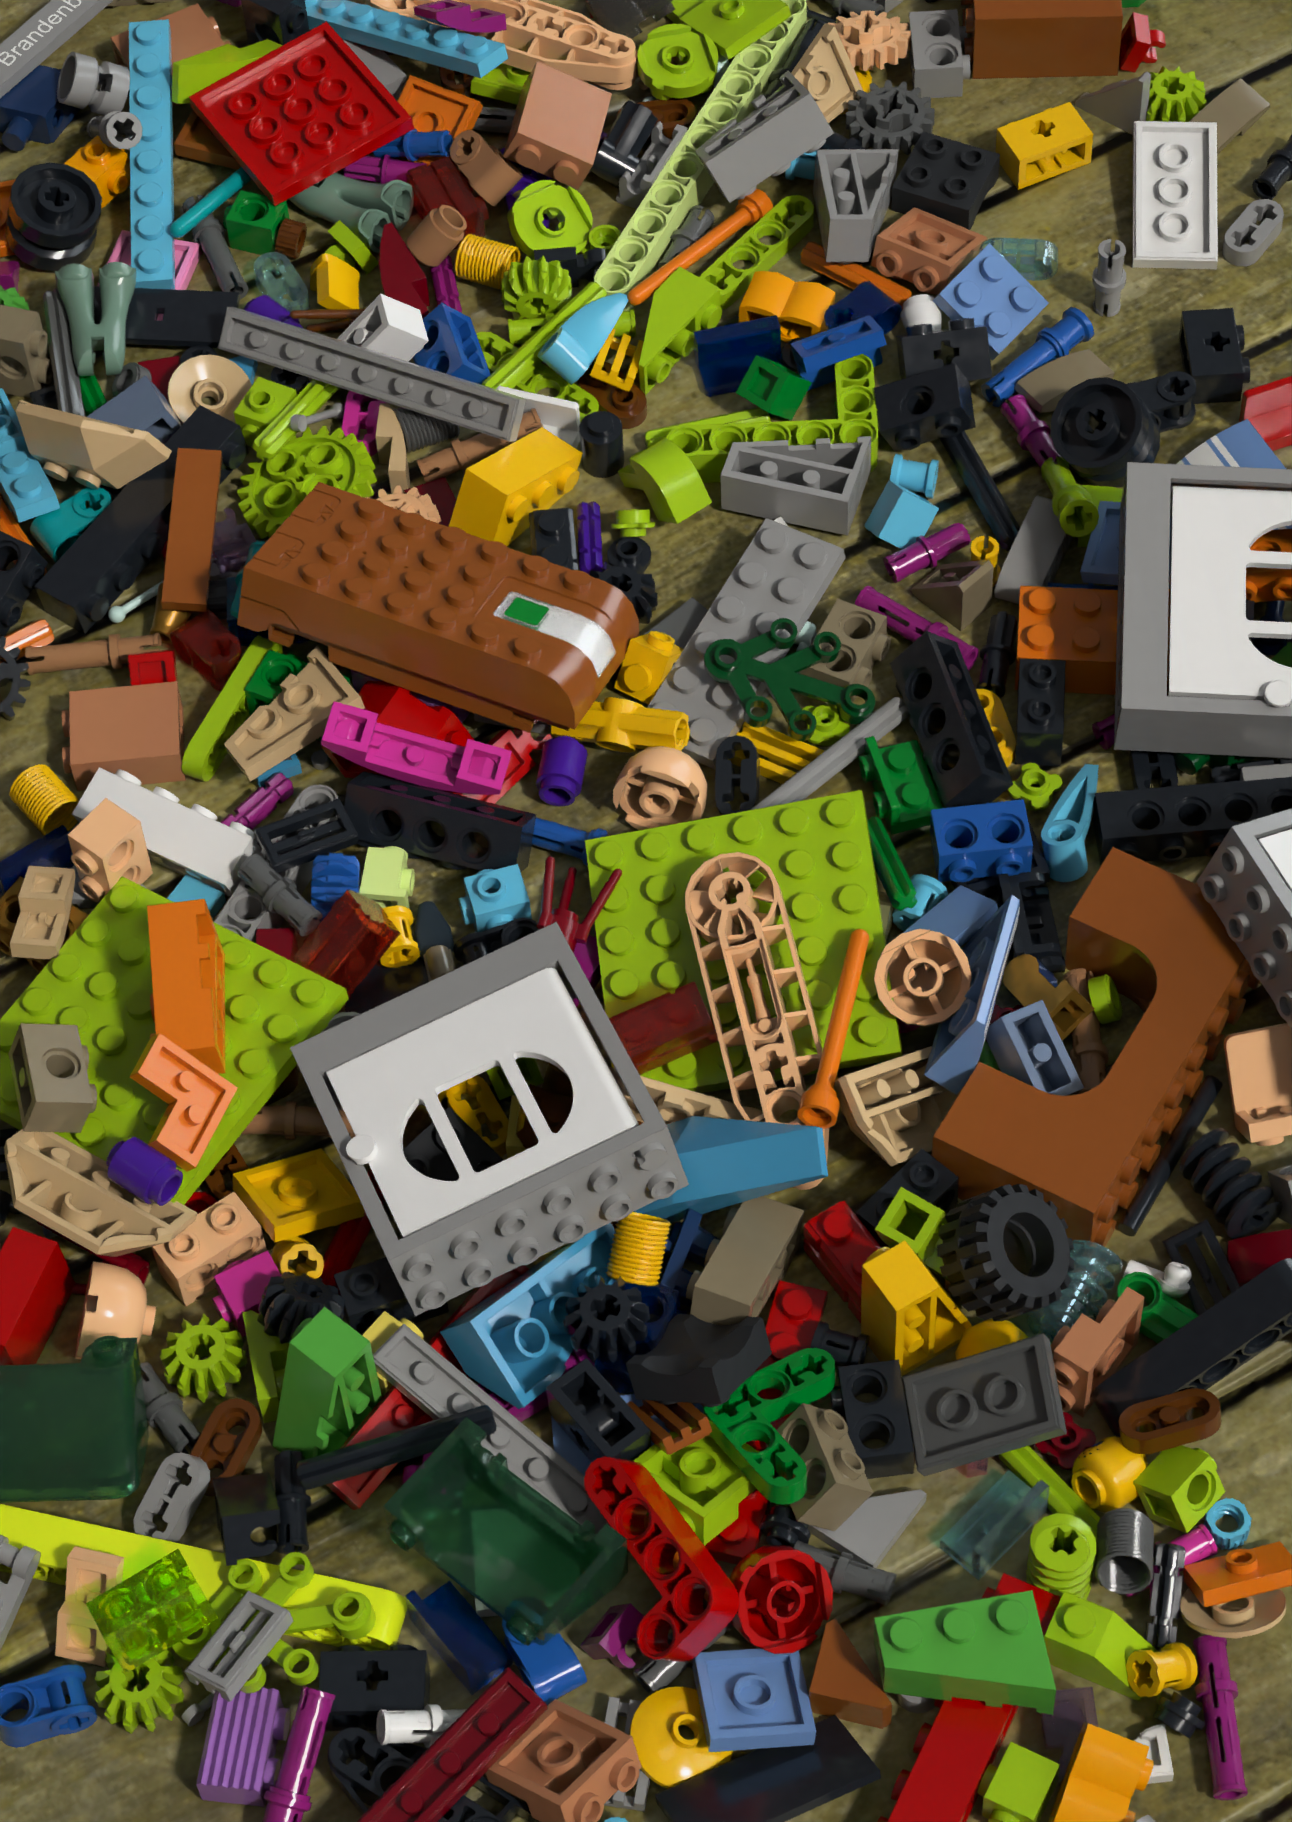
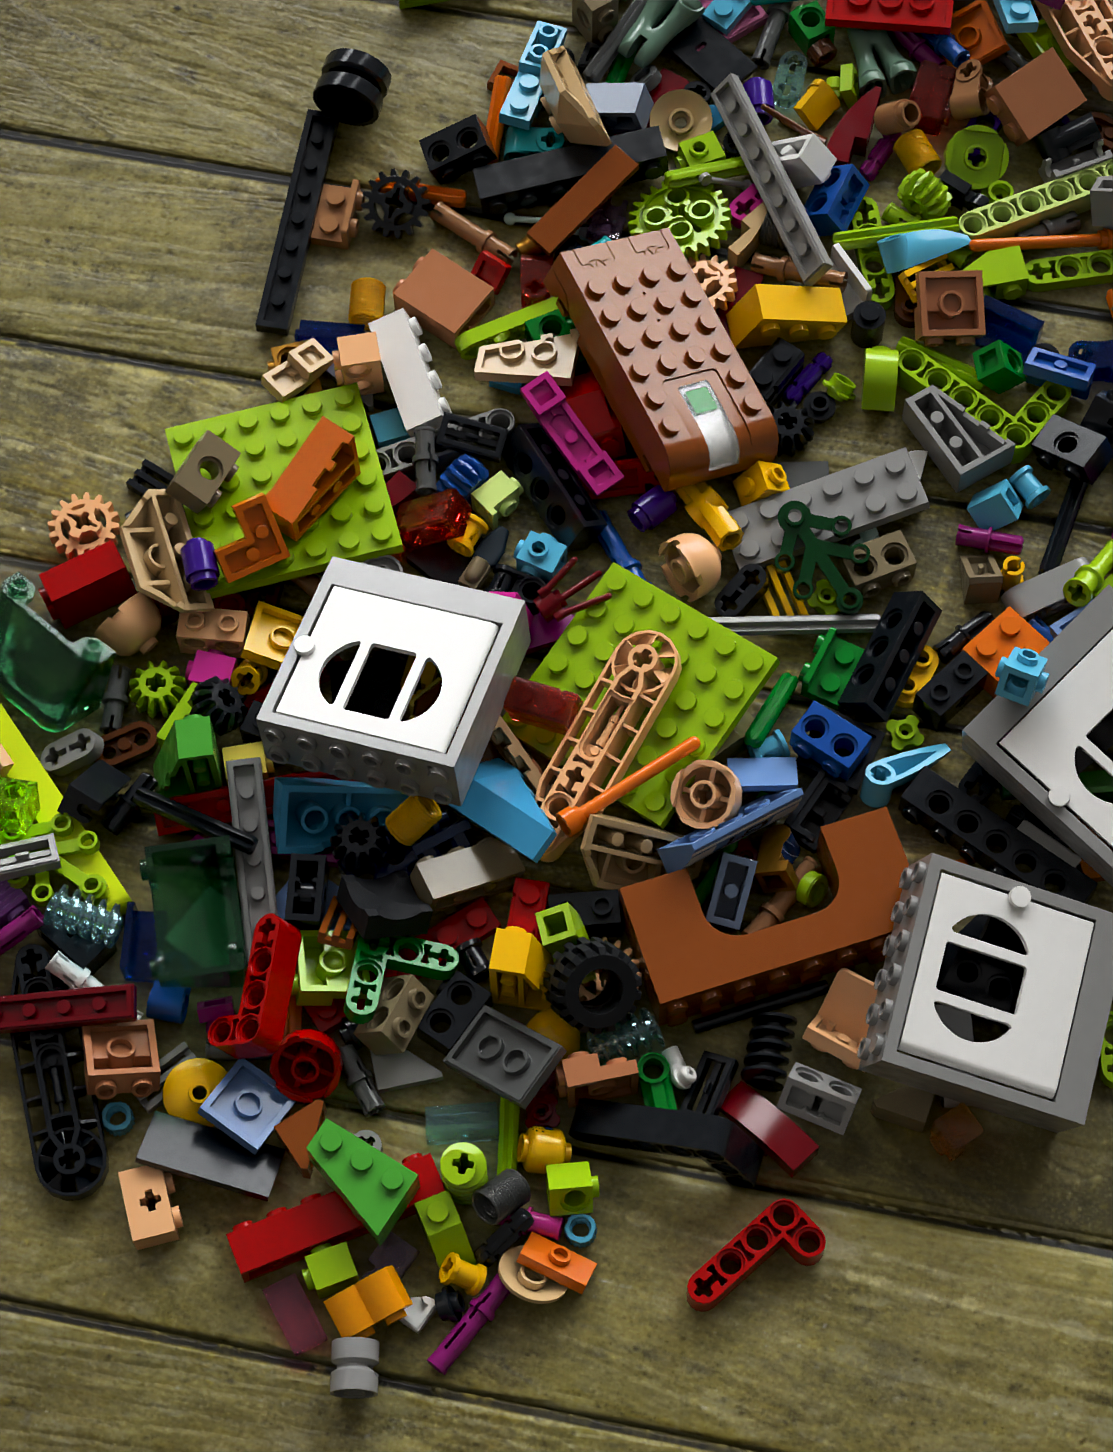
camera: 40 degrees right, 10 degrees up
magenta axle [220,772,294,830] -> none
light orange brick [739,271,835,343] -> none
magenta pin [854,585,979,671] -> none
reddish brown plate [1119,1388,1222,1454] -> none
none -> clear light blue piece [43,884,124,948]
none -> nougat plate [914,270,986,347]
none -> medium azure brick [995,647,1049,707]

